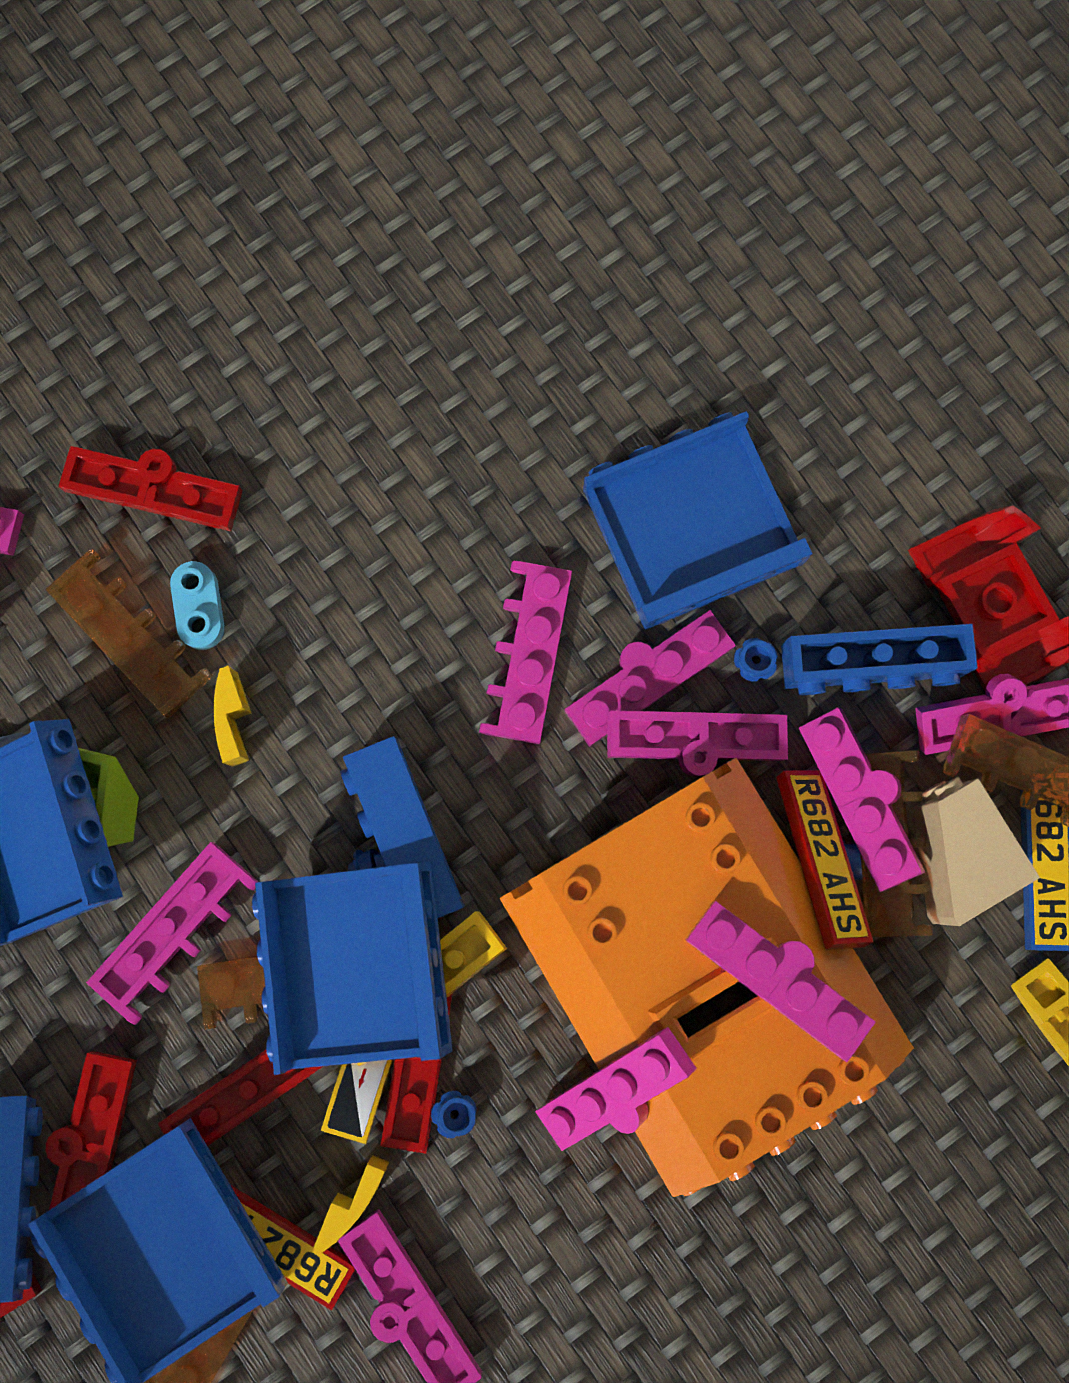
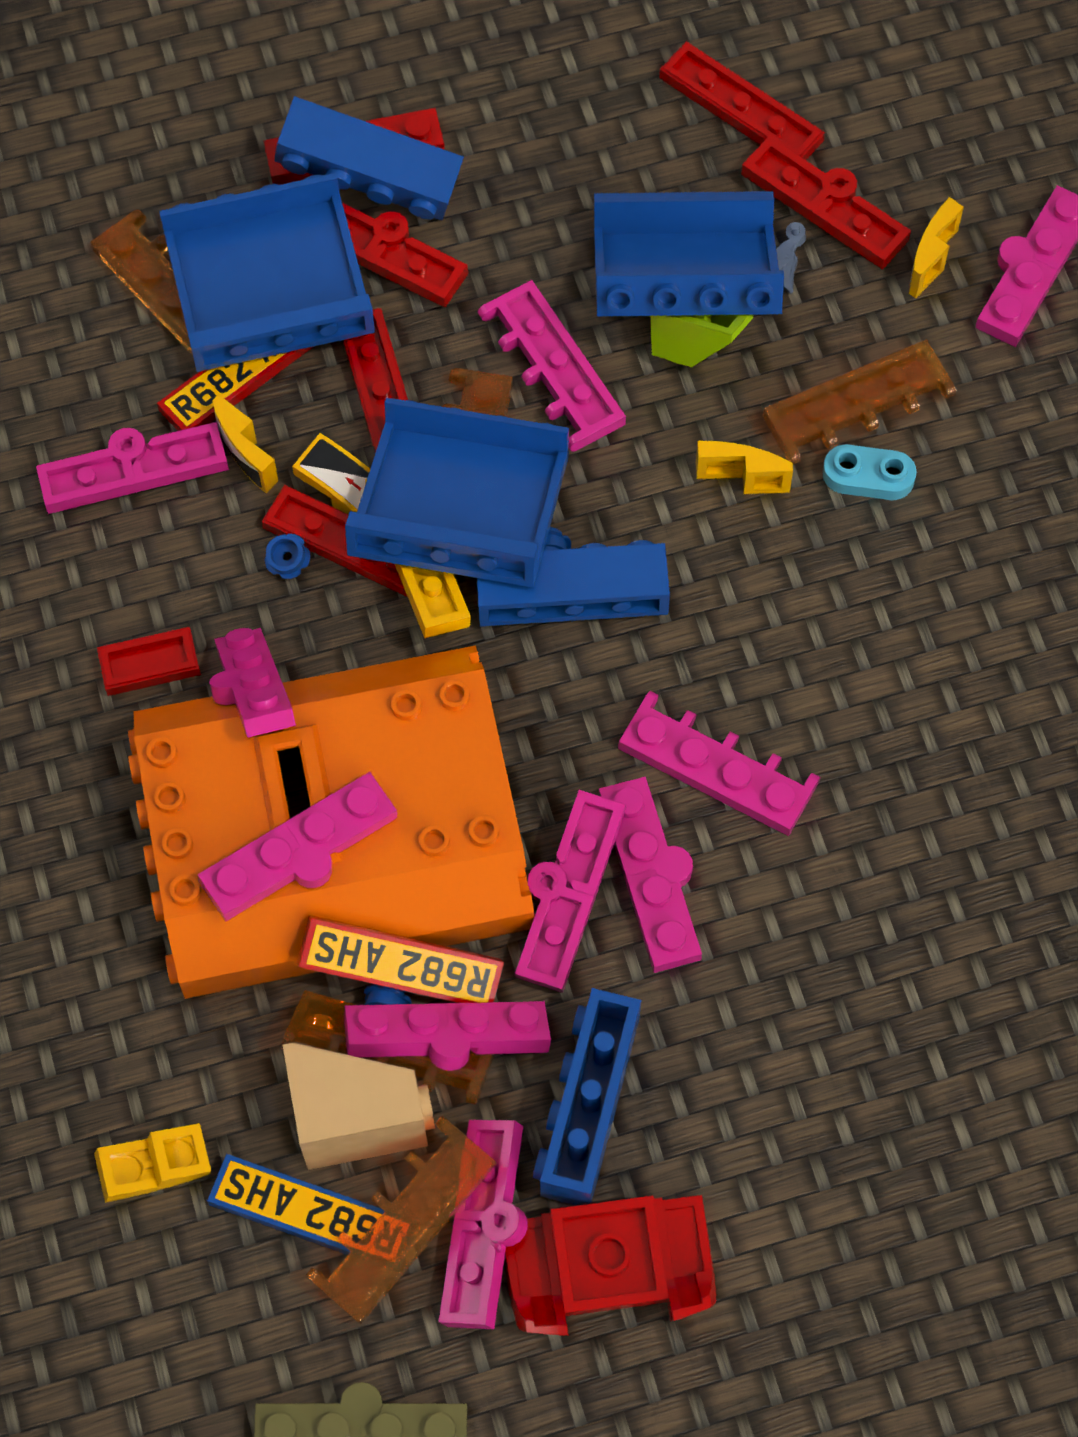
camera: 110 degrees right, 15 degrees down
red hinge [58,446,243,531] -> none
blue panel [583,411,812,630] -> none
blue plate [734,638,778,682] -> none
none -> red tile [97,626,201,696]

